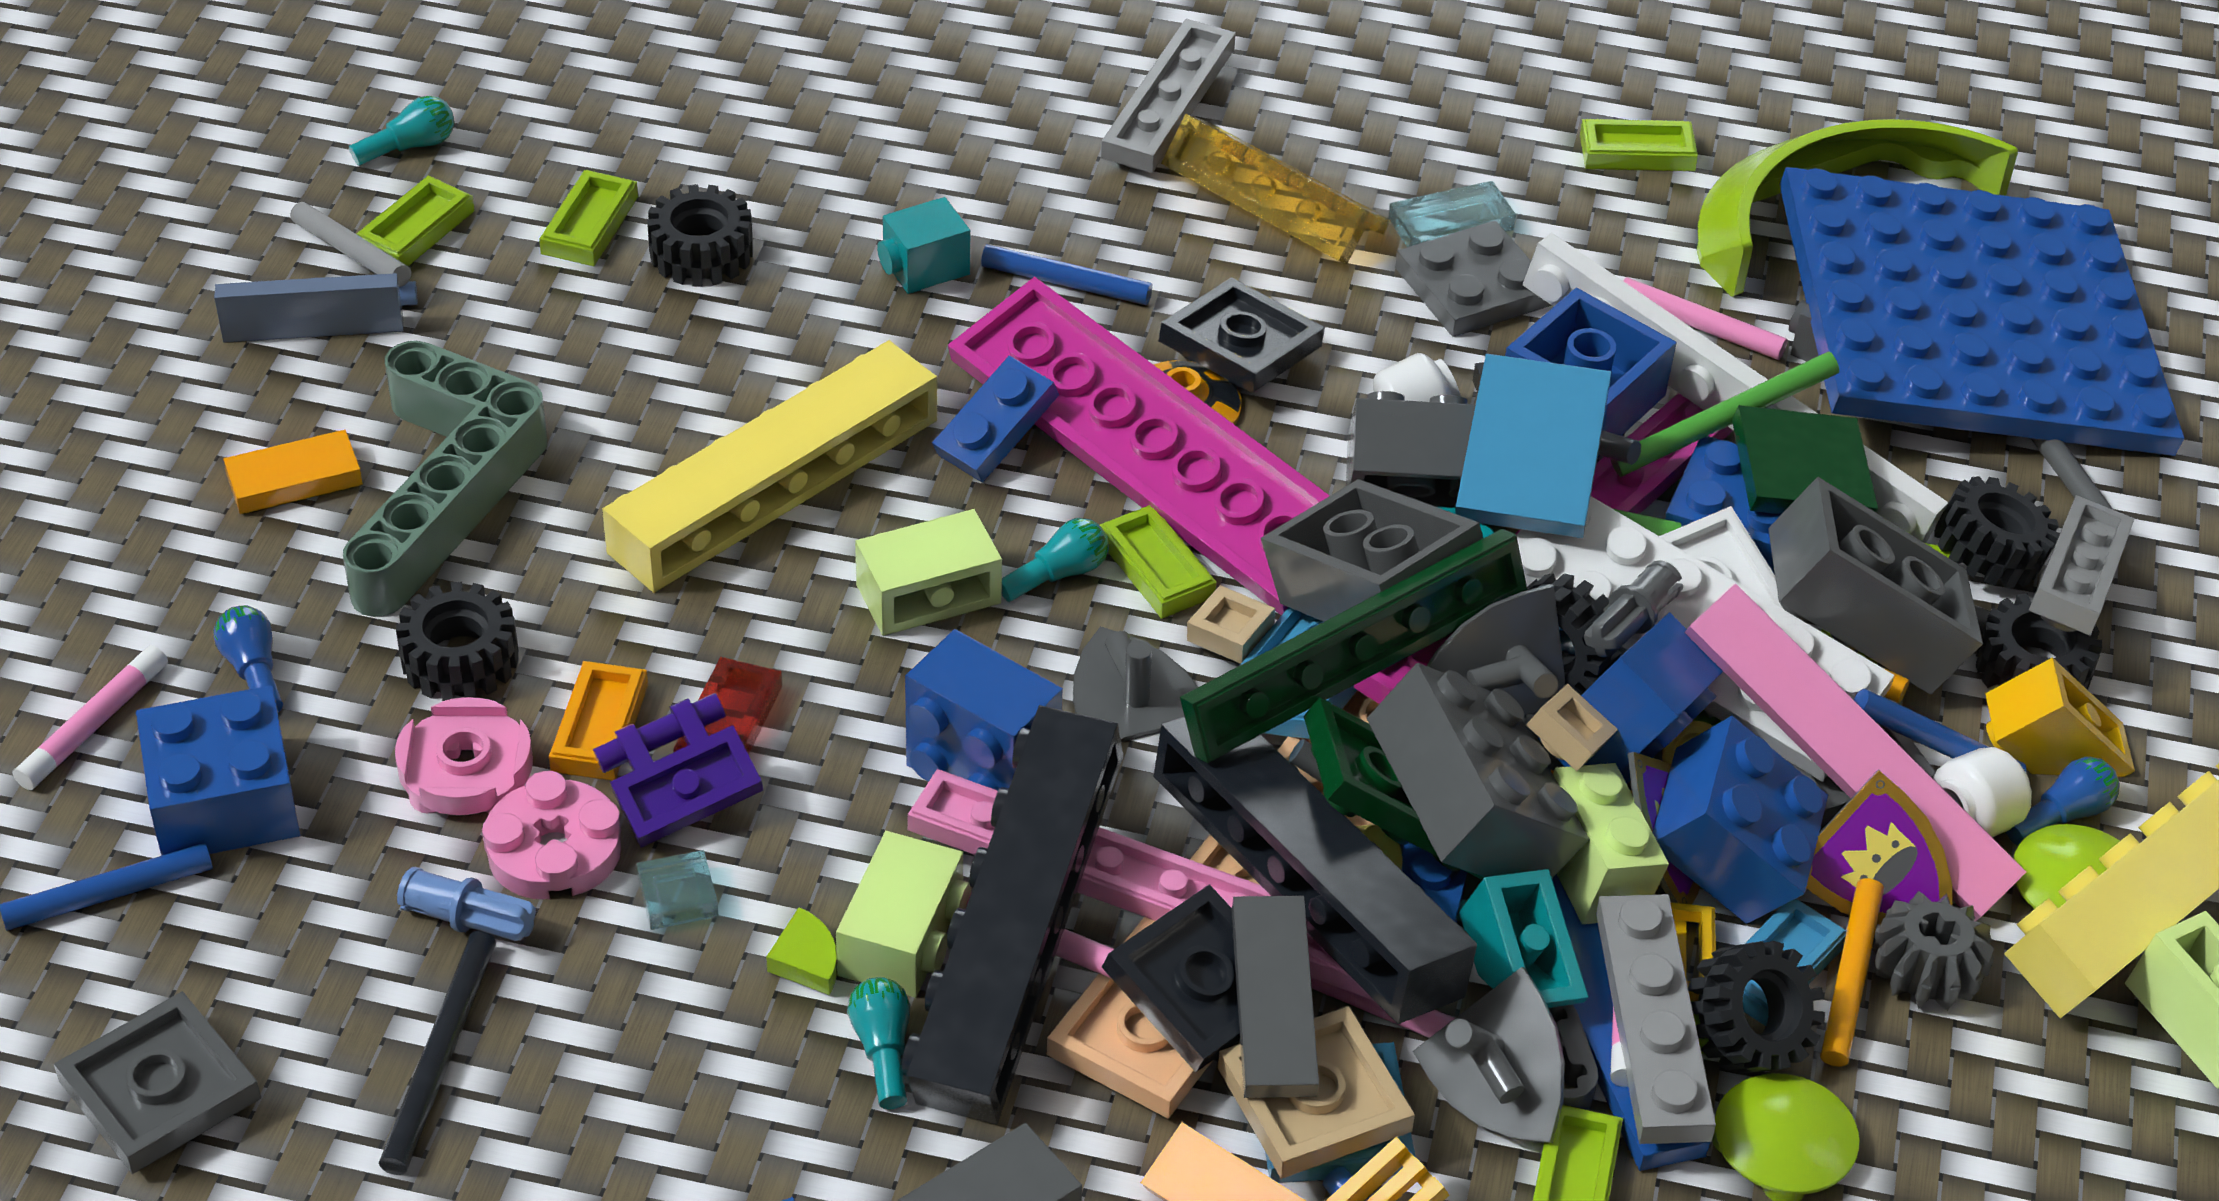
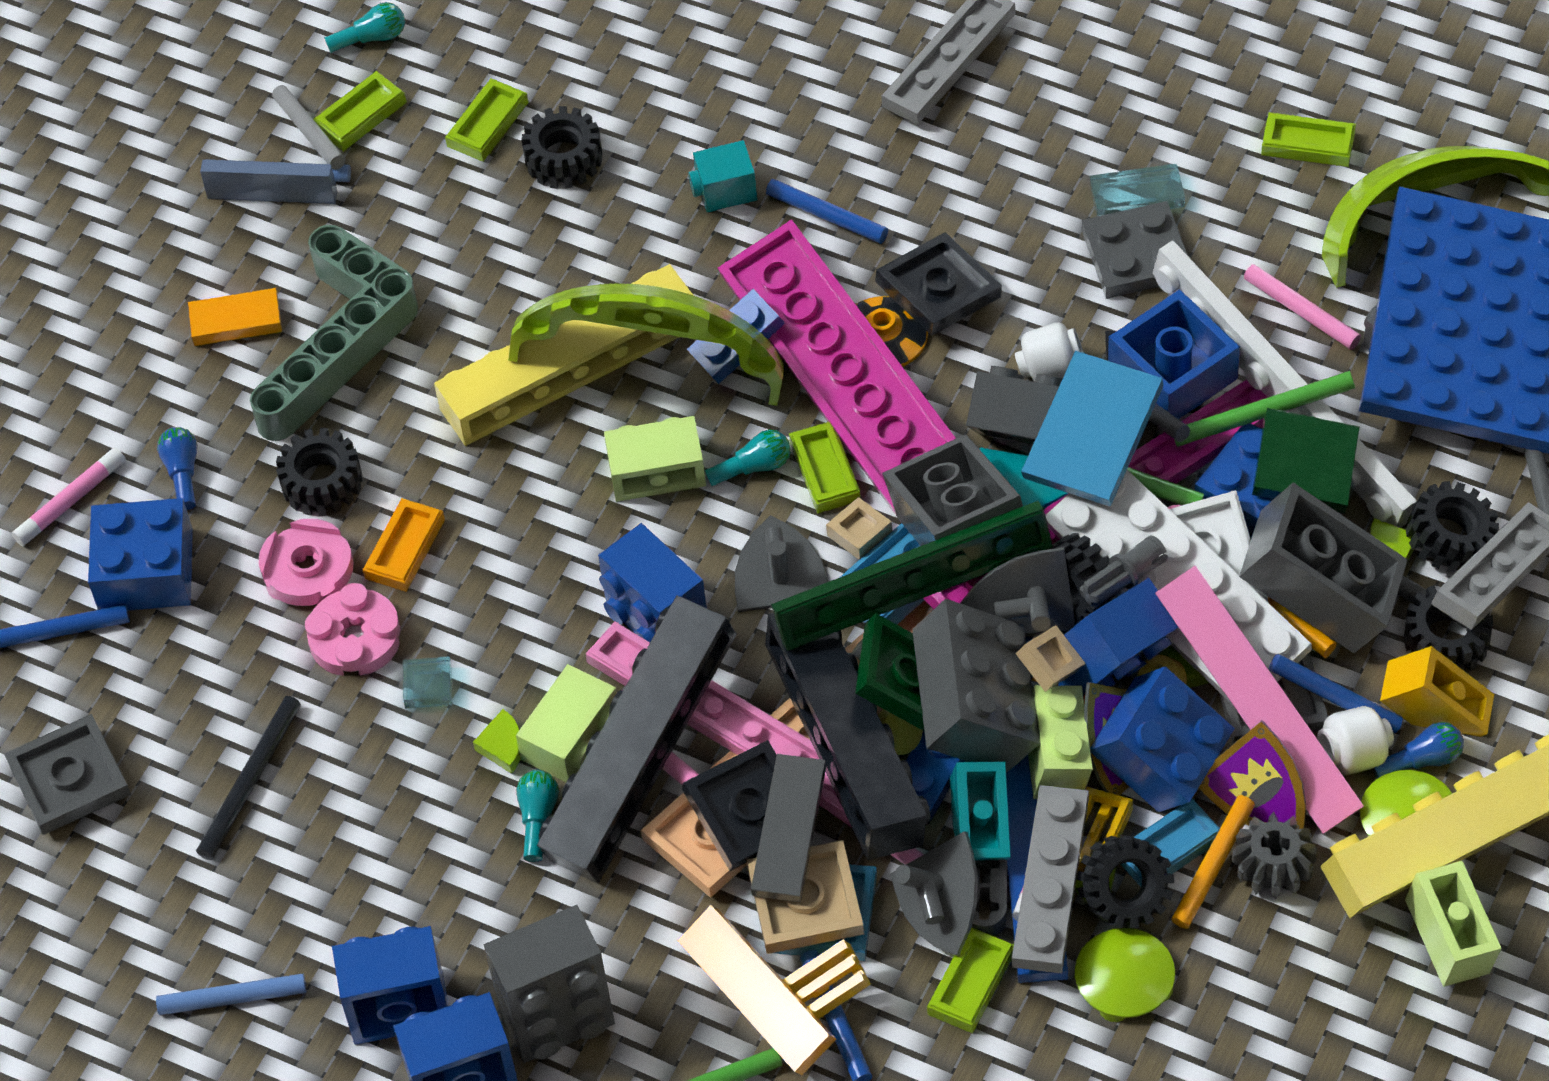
camera: 20 degrees right, 10 degrees up
medium blue axle [397,867,536,941] -> none
dark purple plate [593,693,764,848] -> none
clear red tile [673,656,782,755] -> none
clear yellow fence [1161,114,1391,264] -> none
none -> lime windscreen [508,283,784,406]

